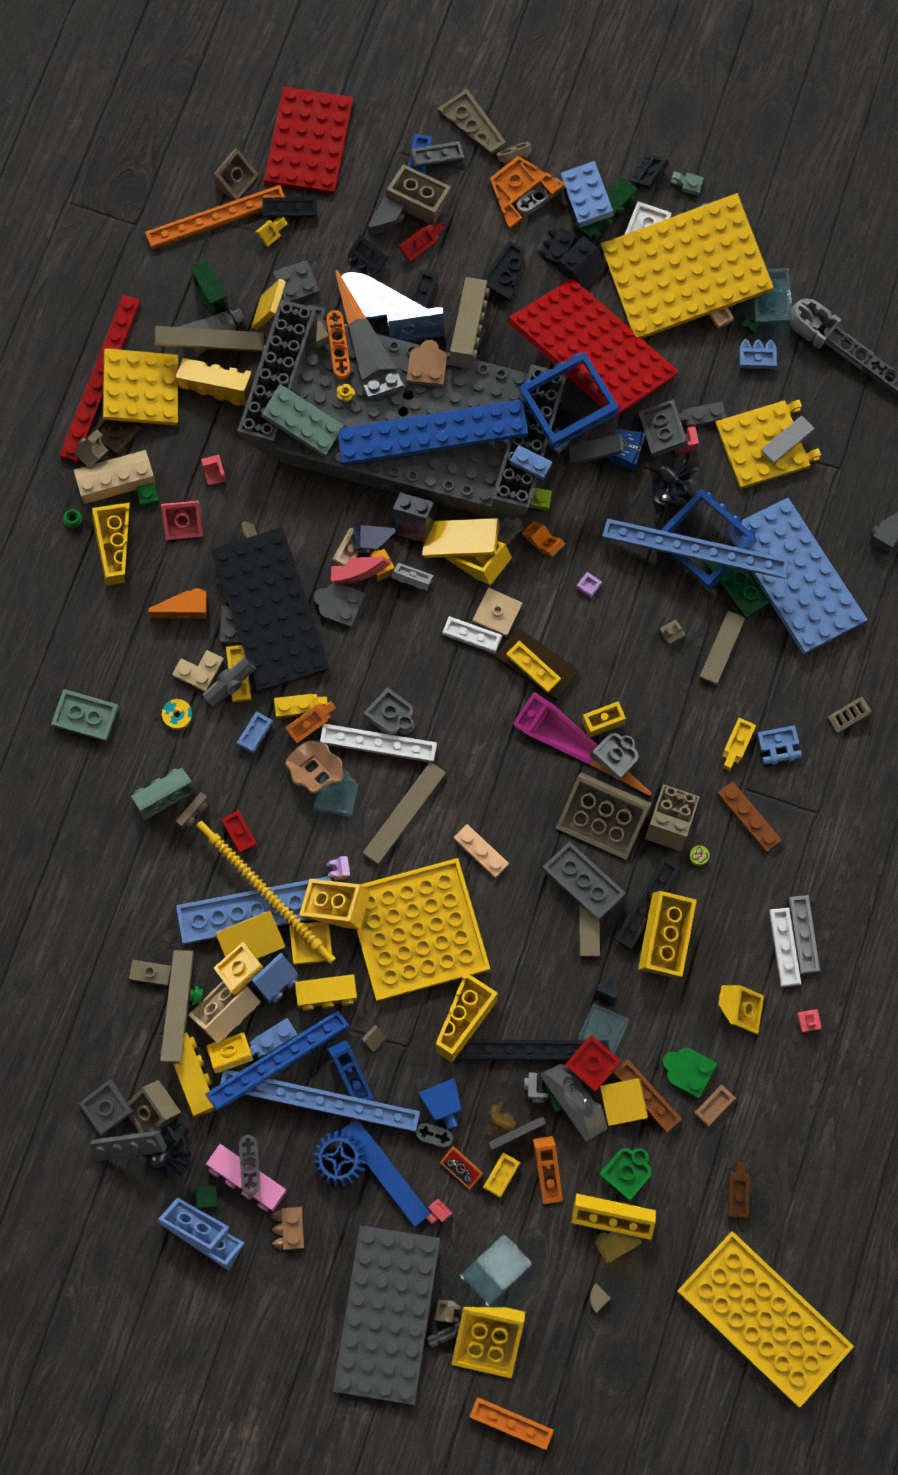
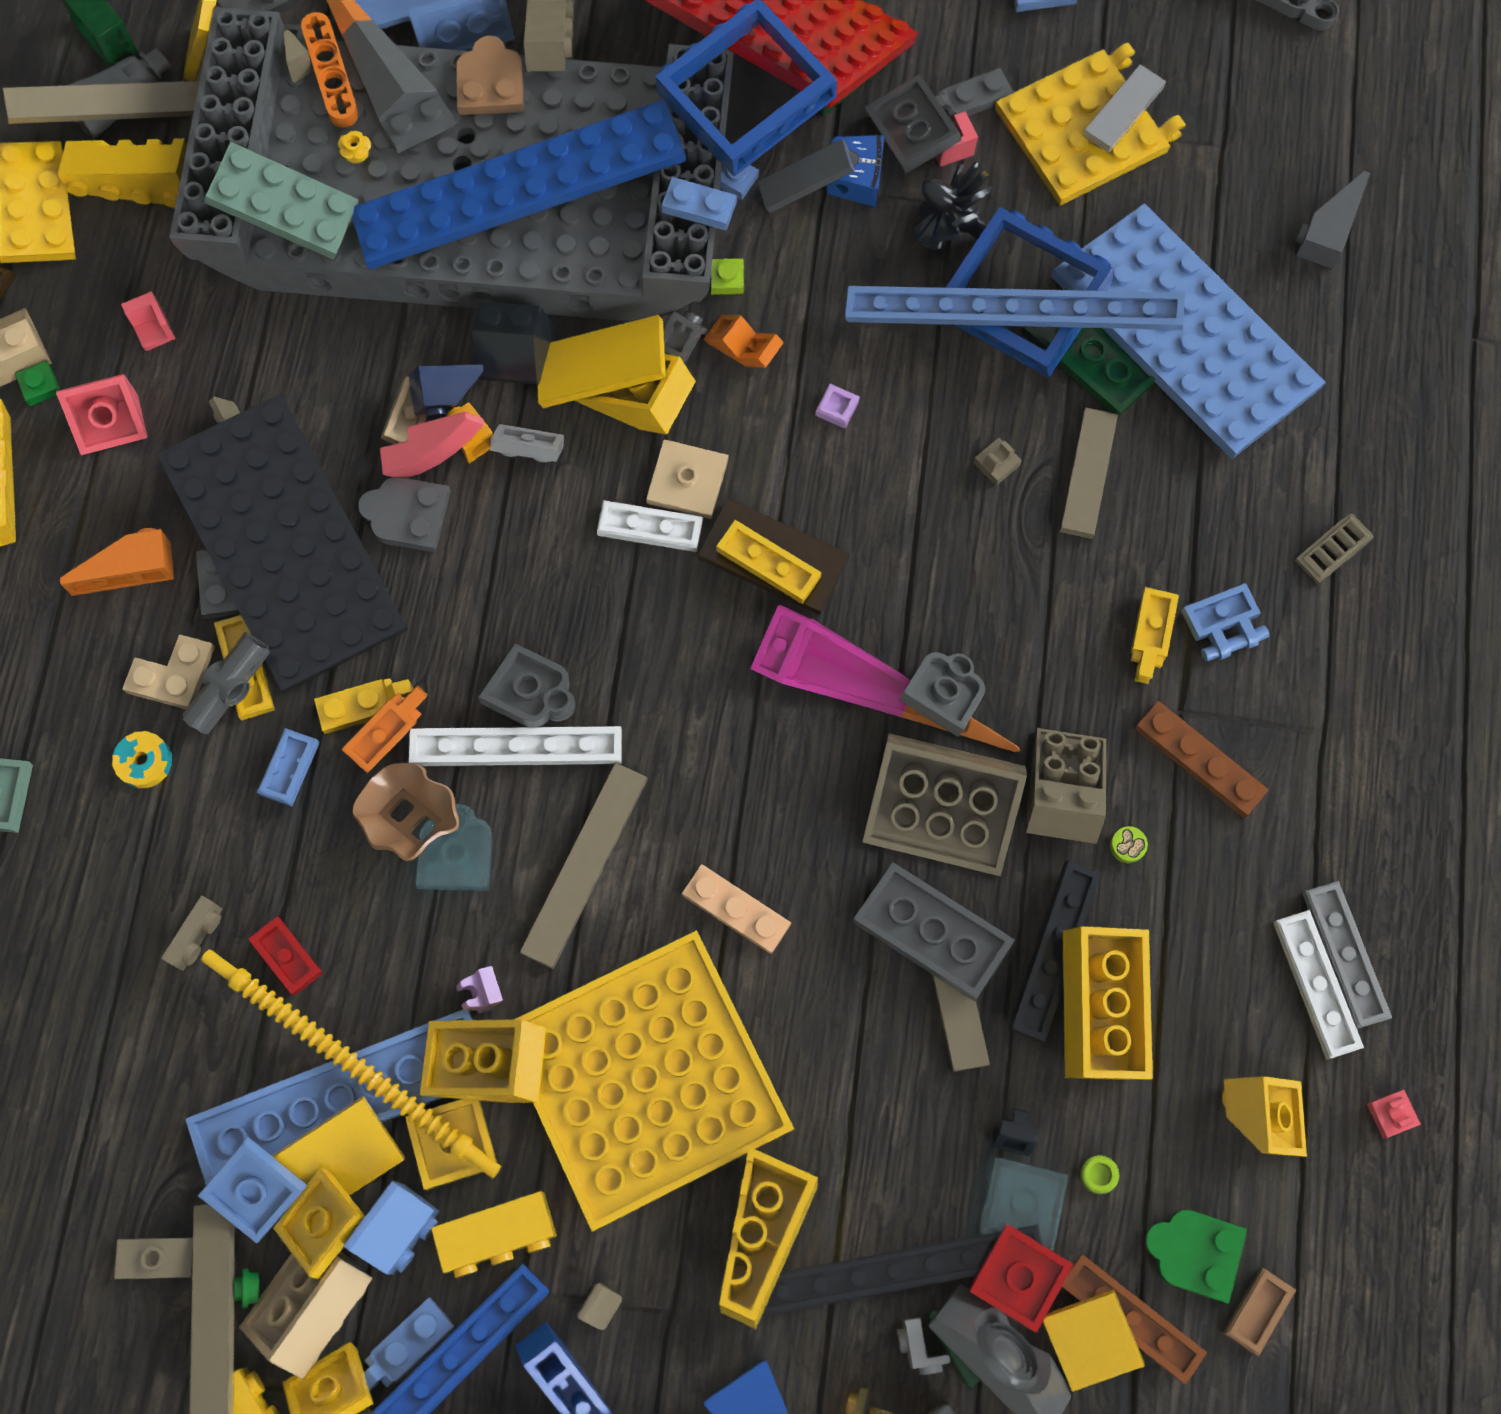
camera: 10 degrees left, 0 degrees up
sand green slope [131,768,195,820] -> none
yellow brick [582,701,626,738] -> none
none -> medium blue plate [198,1137,307,1243]
none -> lime tile [1080,1155,1119,1194]

